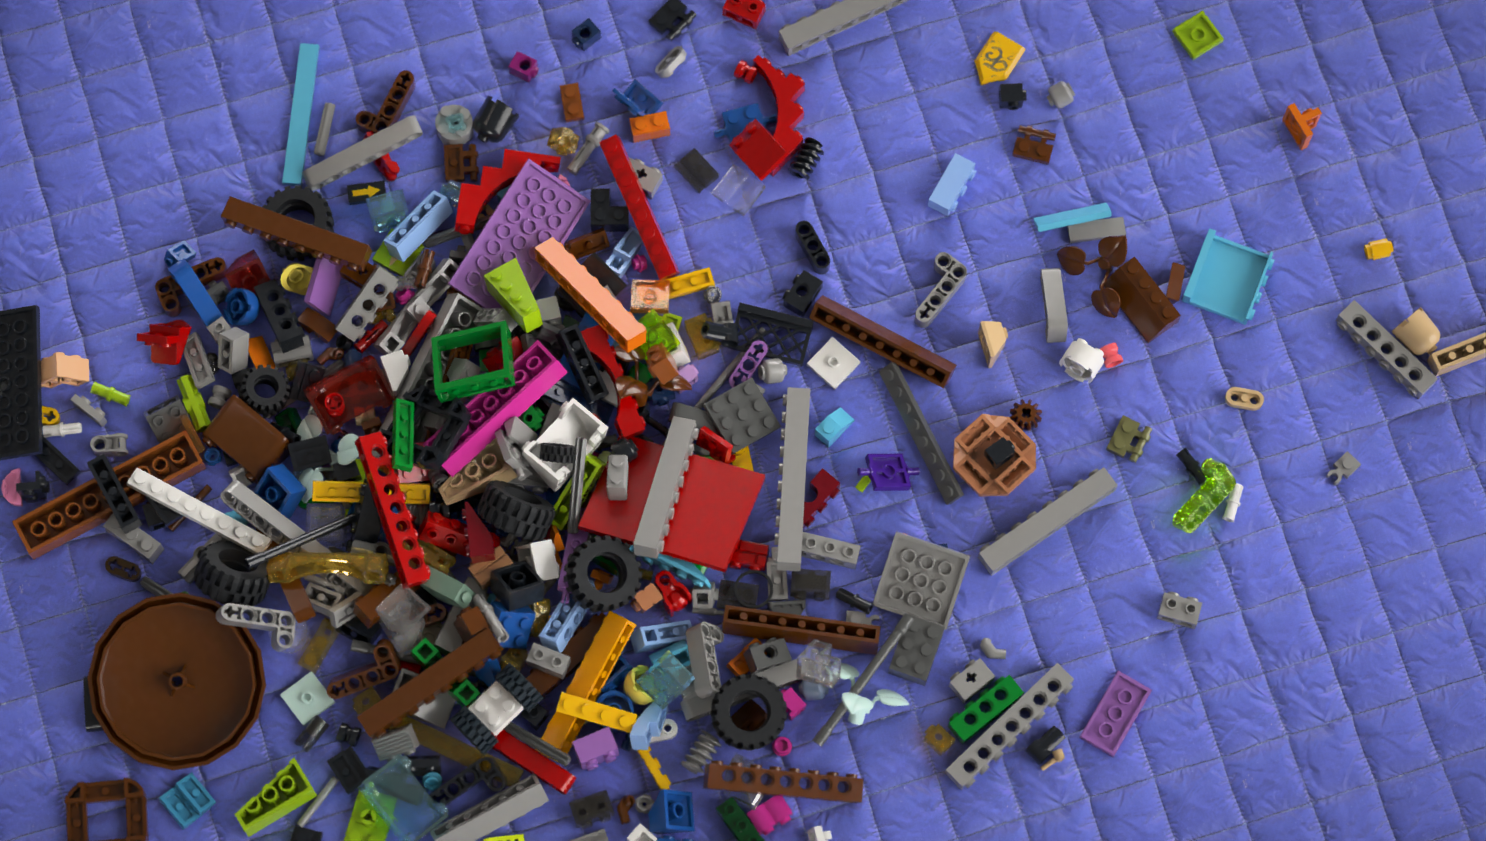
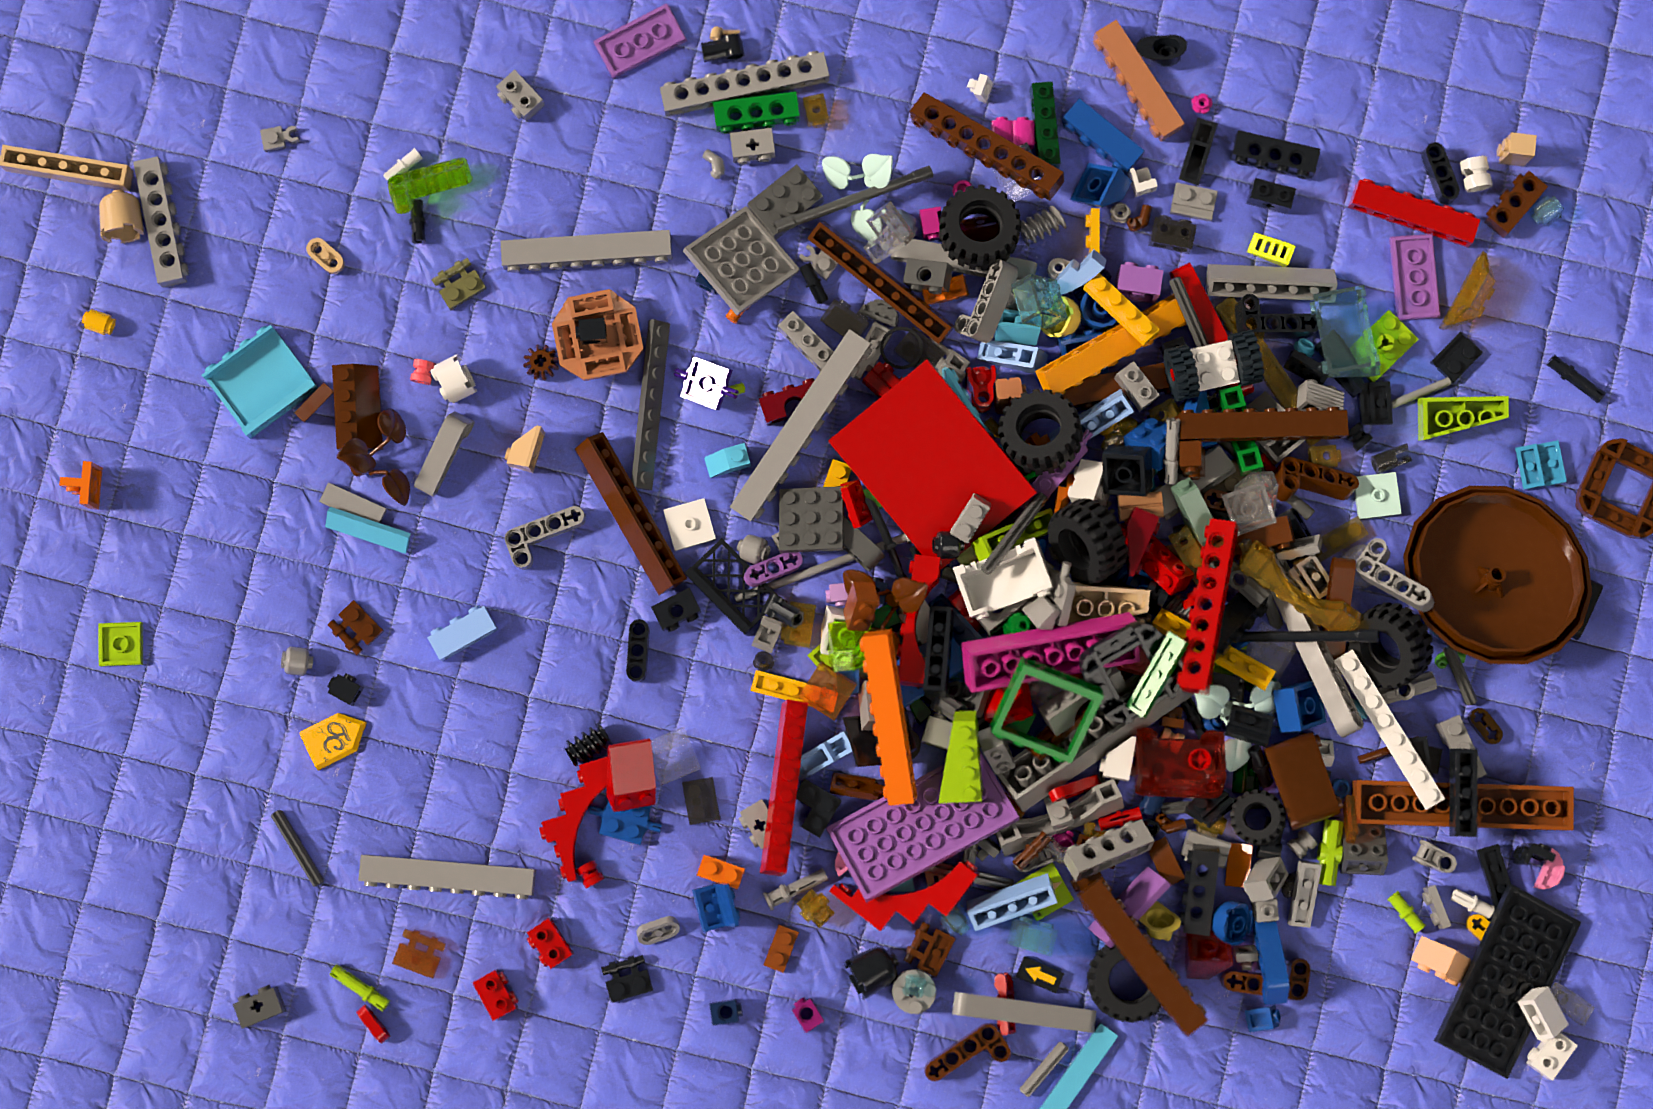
camera: 150 degrees left, 10 degrees up
red piece [137,319,192,365] -> none
black tyre [539,443,576,463] -> none
dark pink plate [632,254,647,273] -> none
light grey brick [633,416,699,559] -> none

